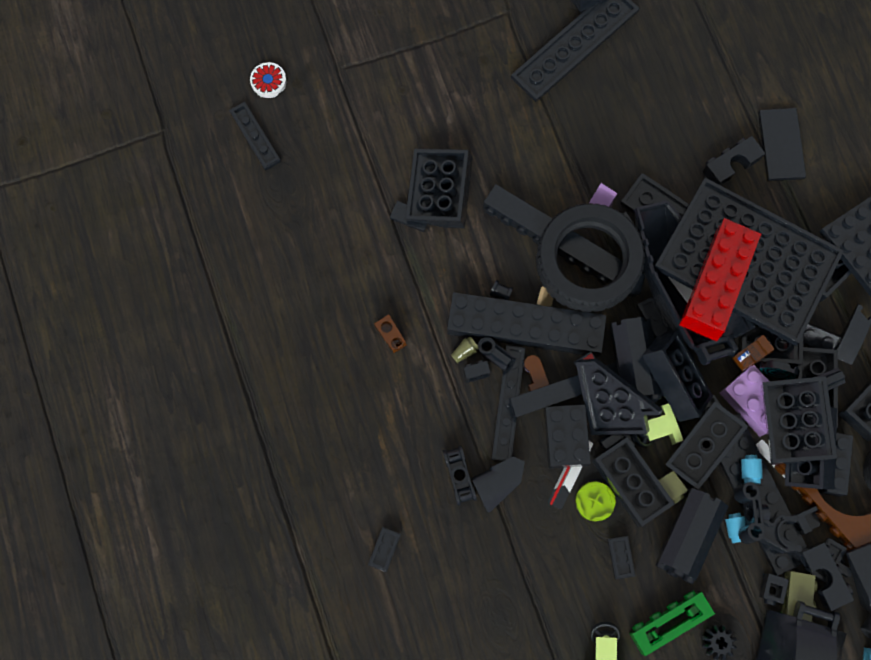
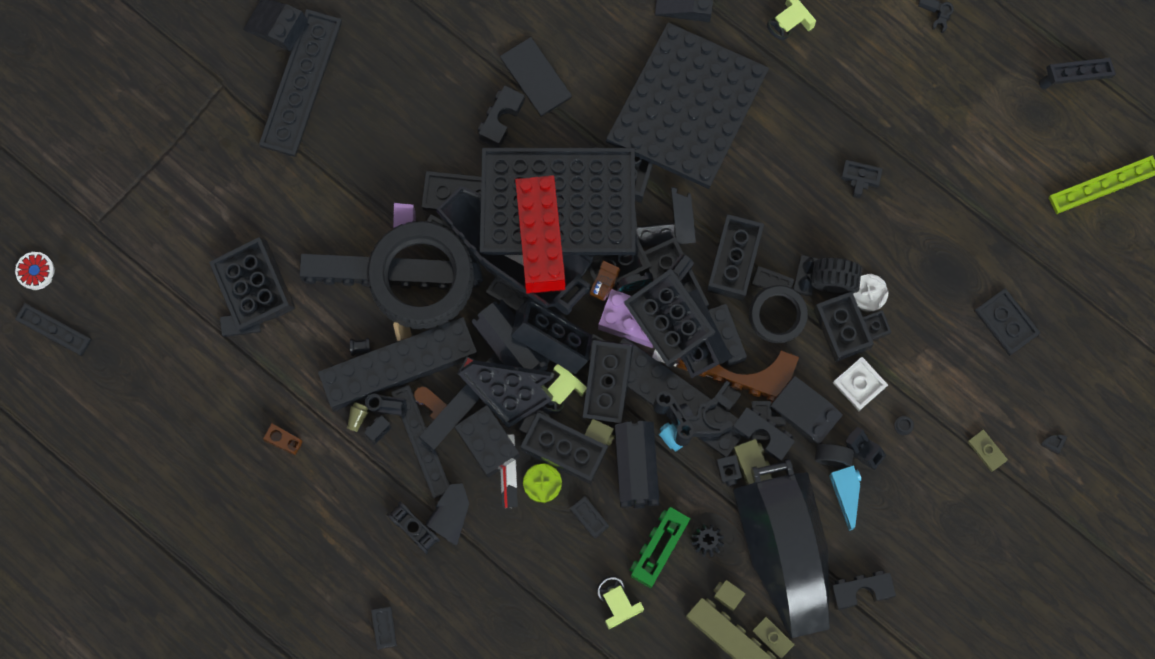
camera: 35 degrees left, 0 degrees up
medium azure brick [741,455,763,484] -> none

